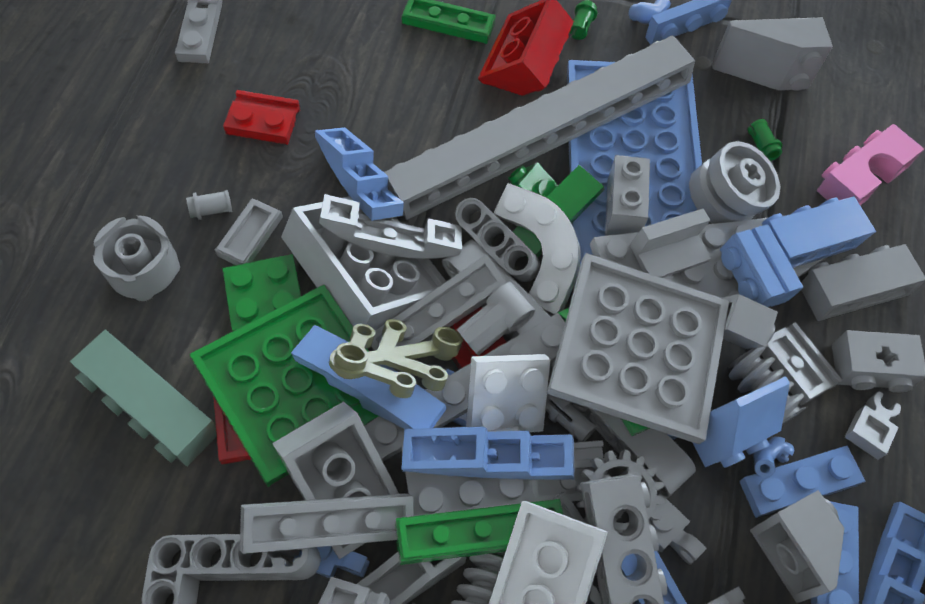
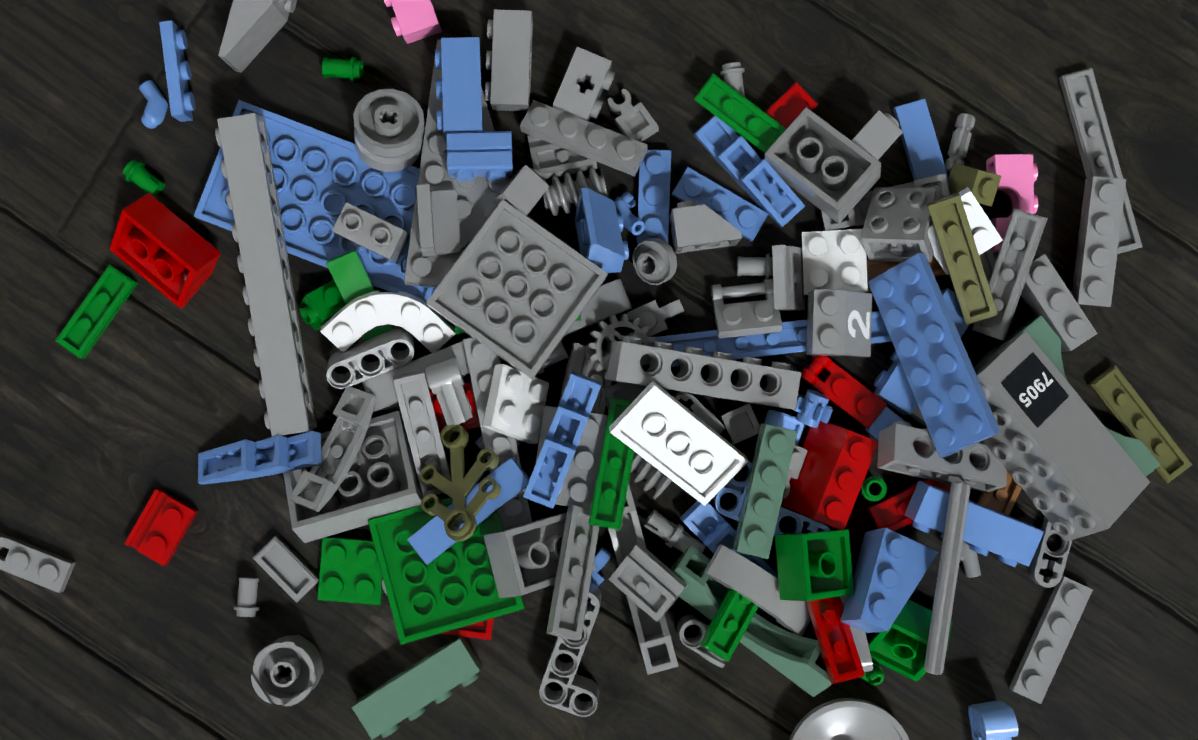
camera: 70 degrees left, 25 degrees up
none -> light grey plate [520,100,648,177]
none -> light grey plate [632,238,677,285]

